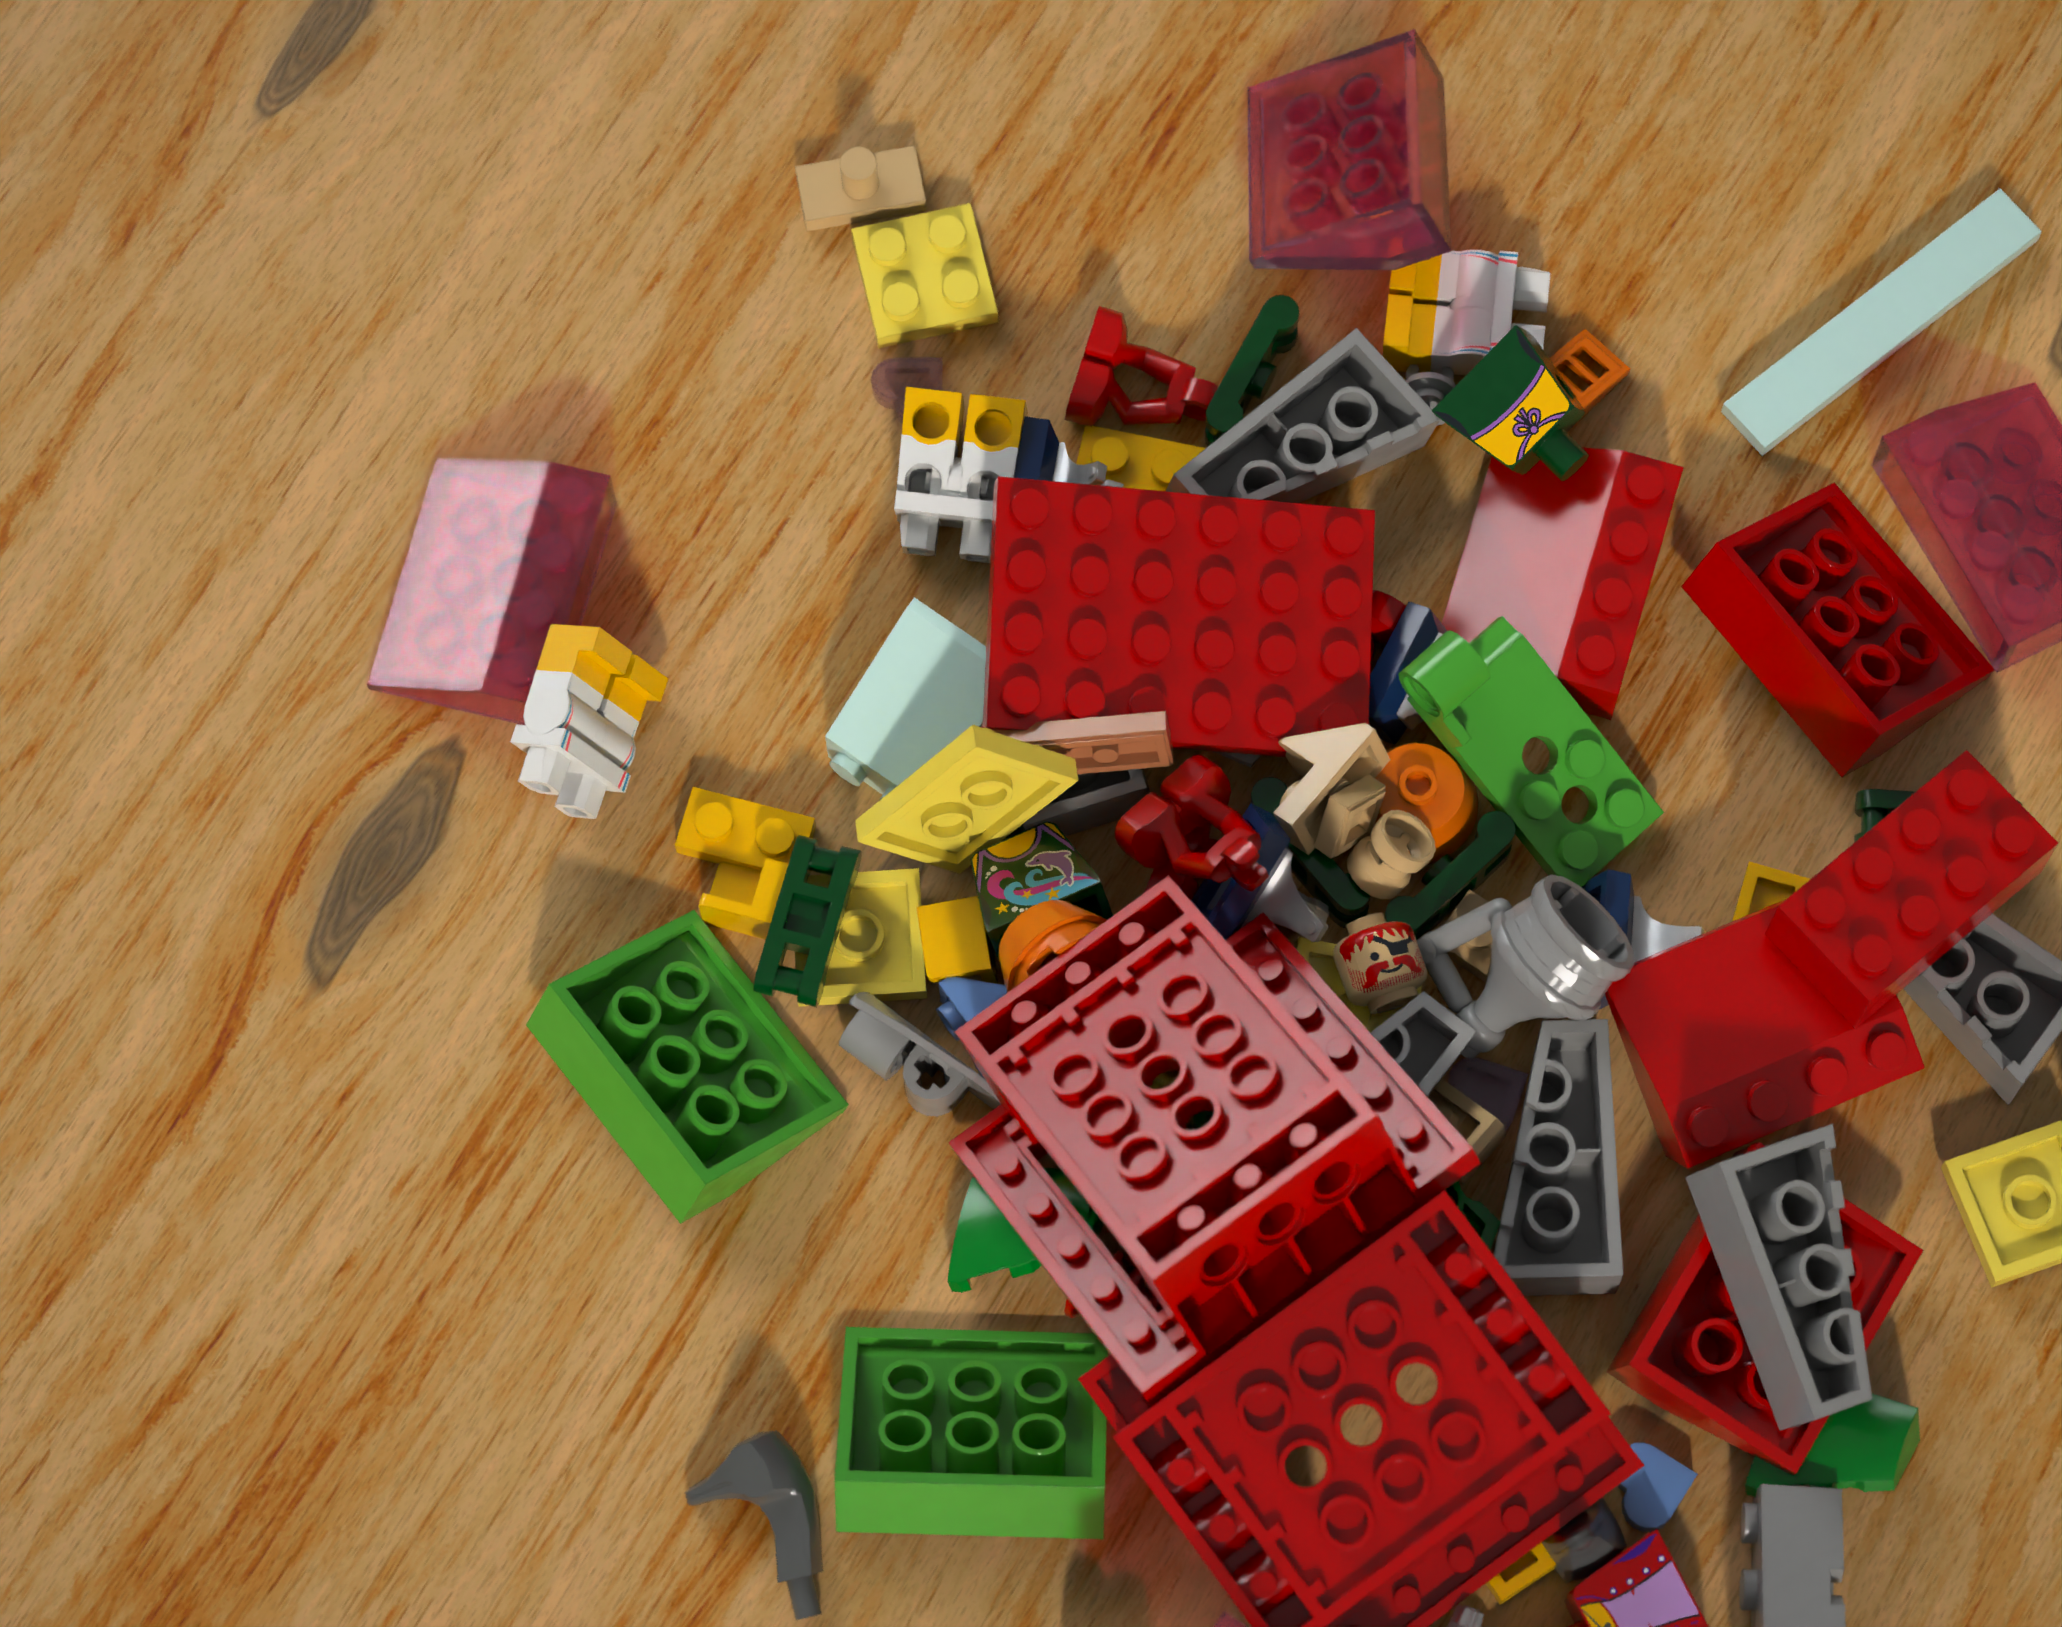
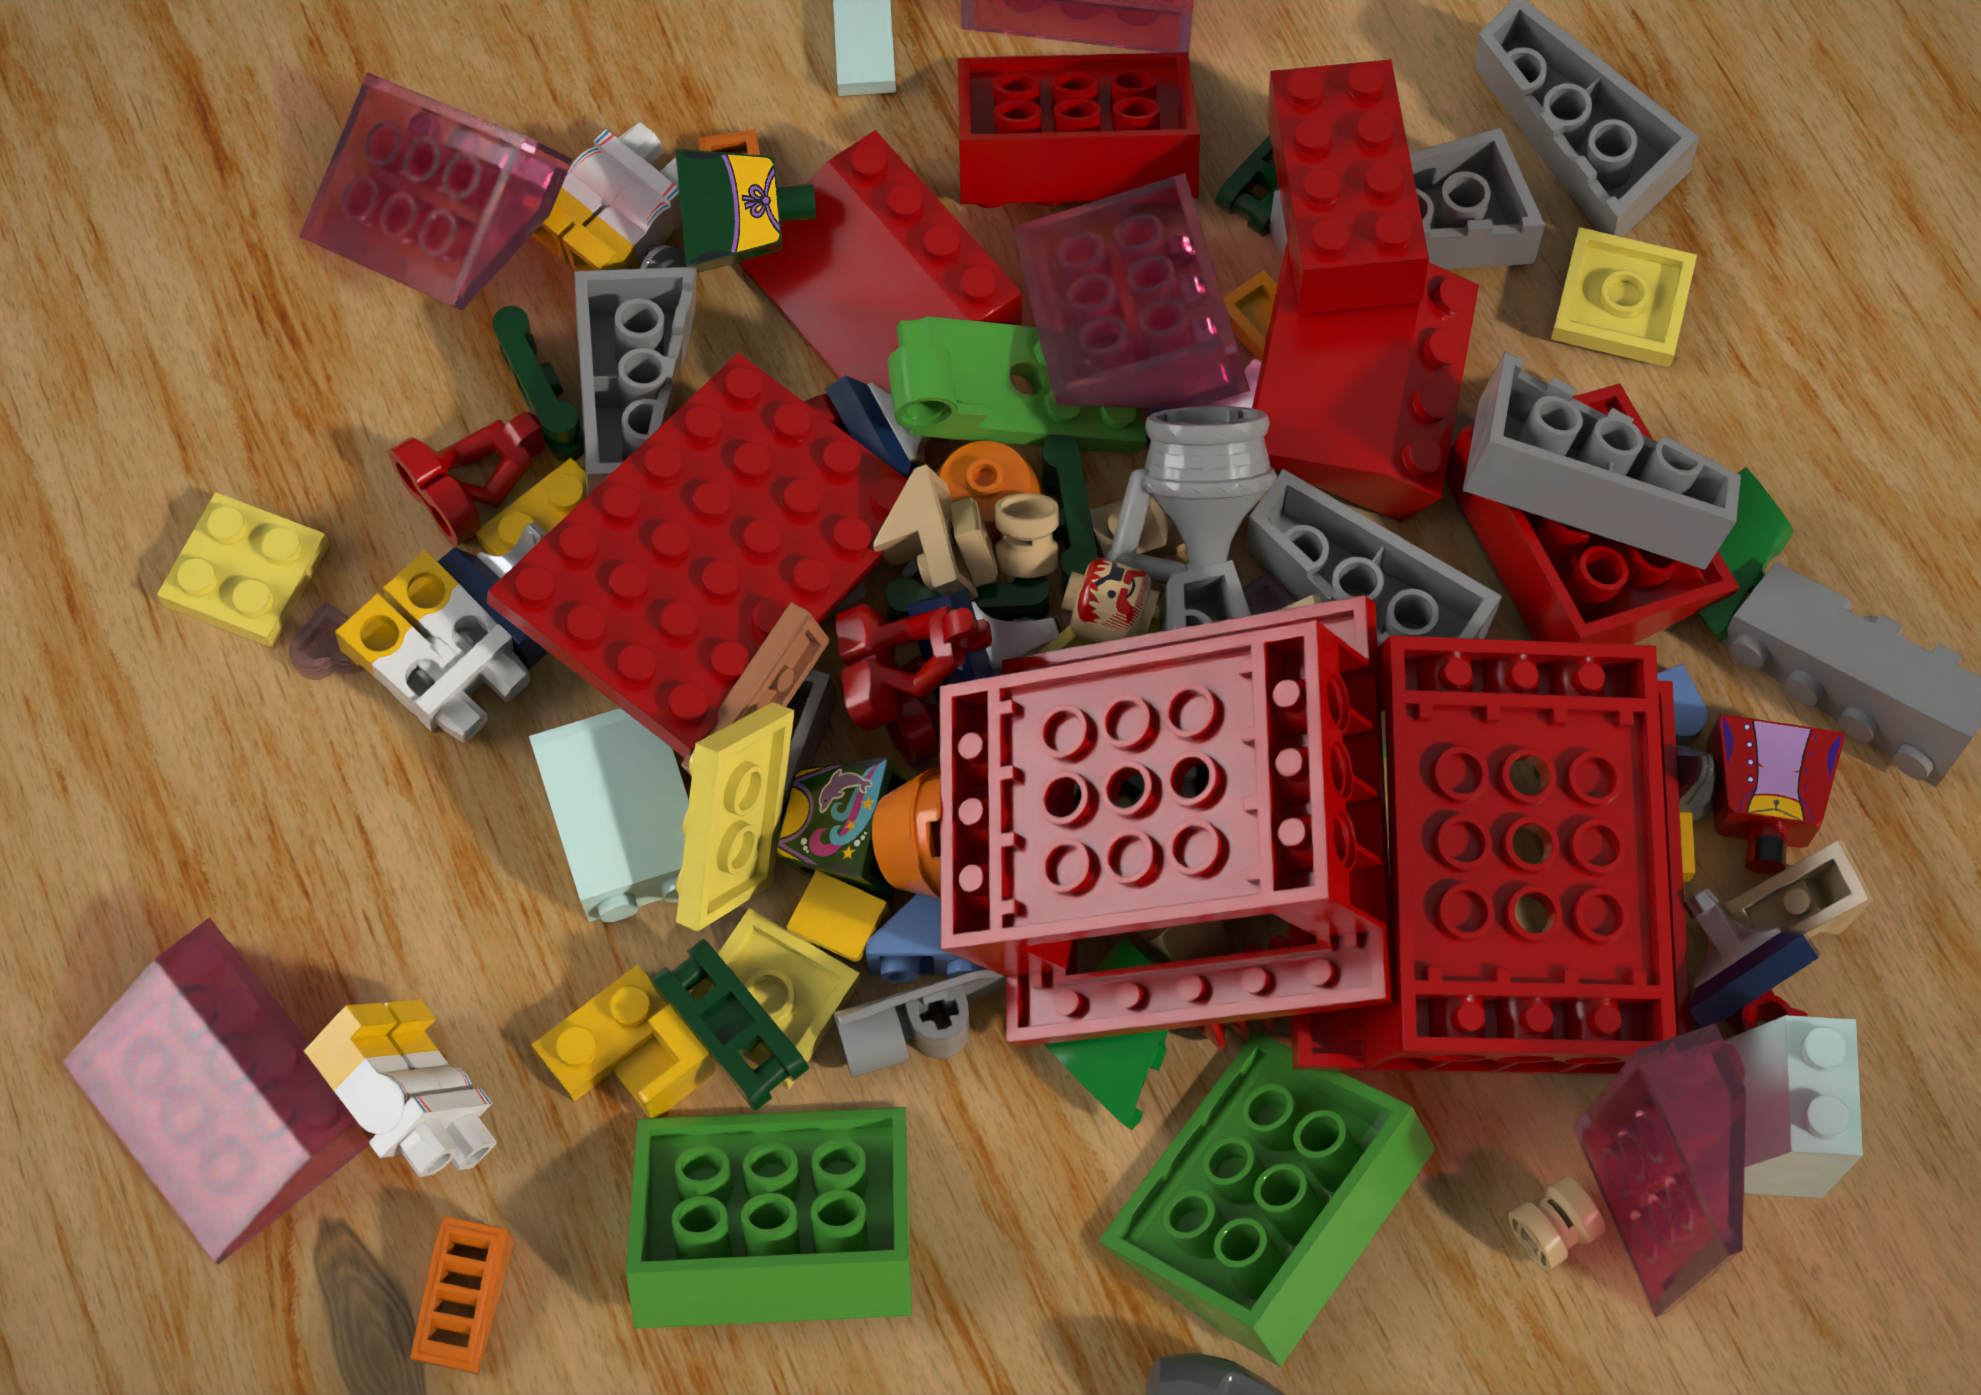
camera: 55 degrees left, 5 degrees down
tan tile [795,145,927,231] -> none
none -> orange slope [410,1216,515,1375]
none -> clear pink slope [1012,173,1250,409]

